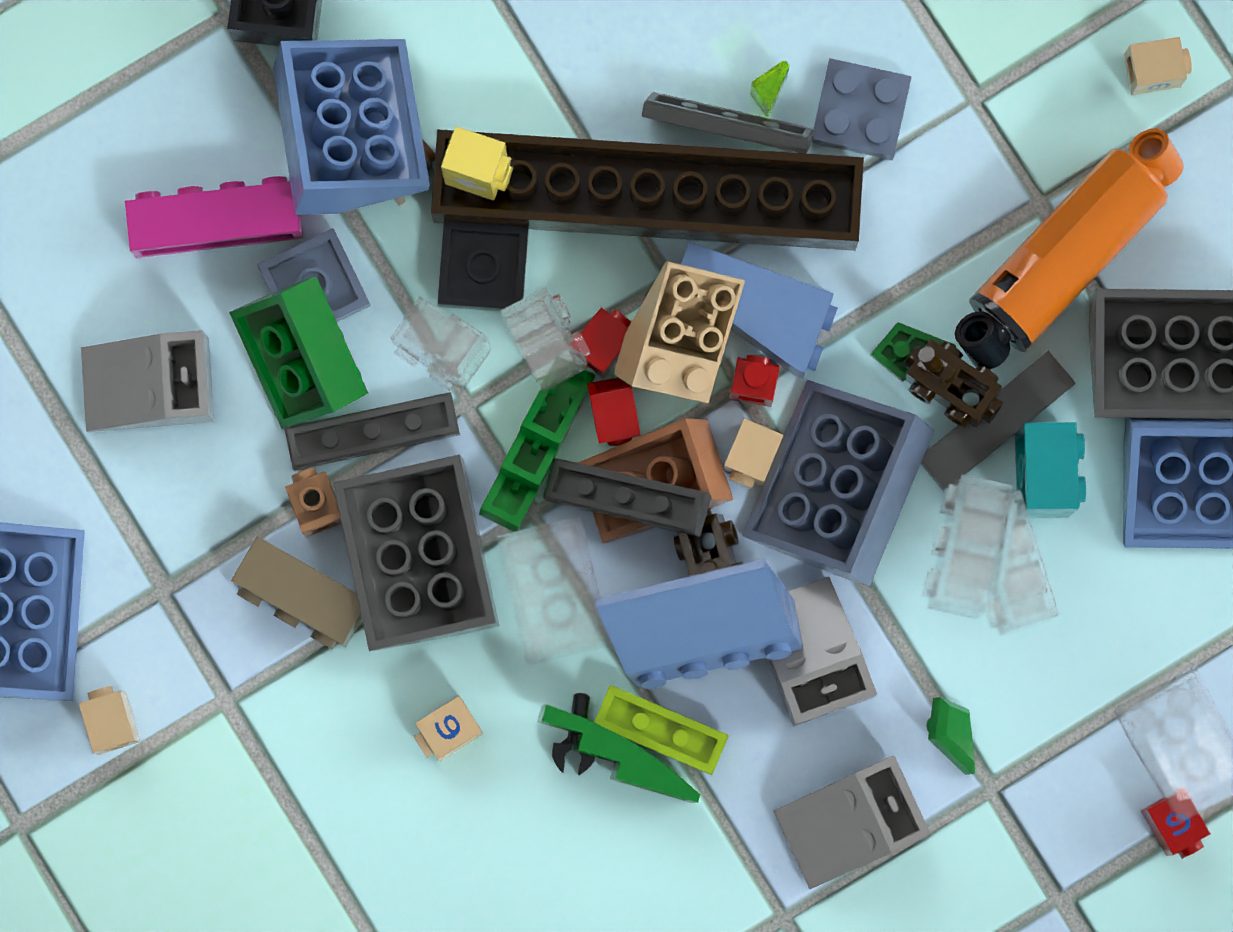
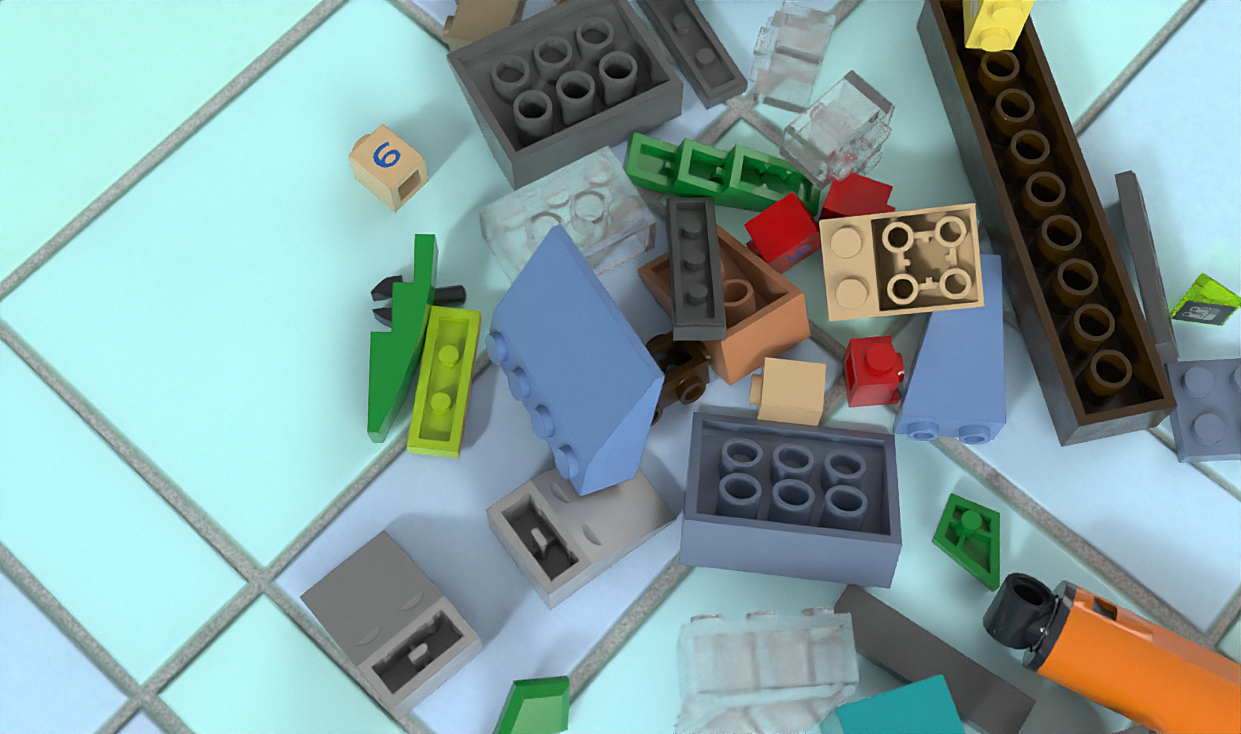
camera: 70 degrees right, 15 degrees down
black plate [437,221,529,313] -> none
dark brown brick [904,339,1003,428] -> none

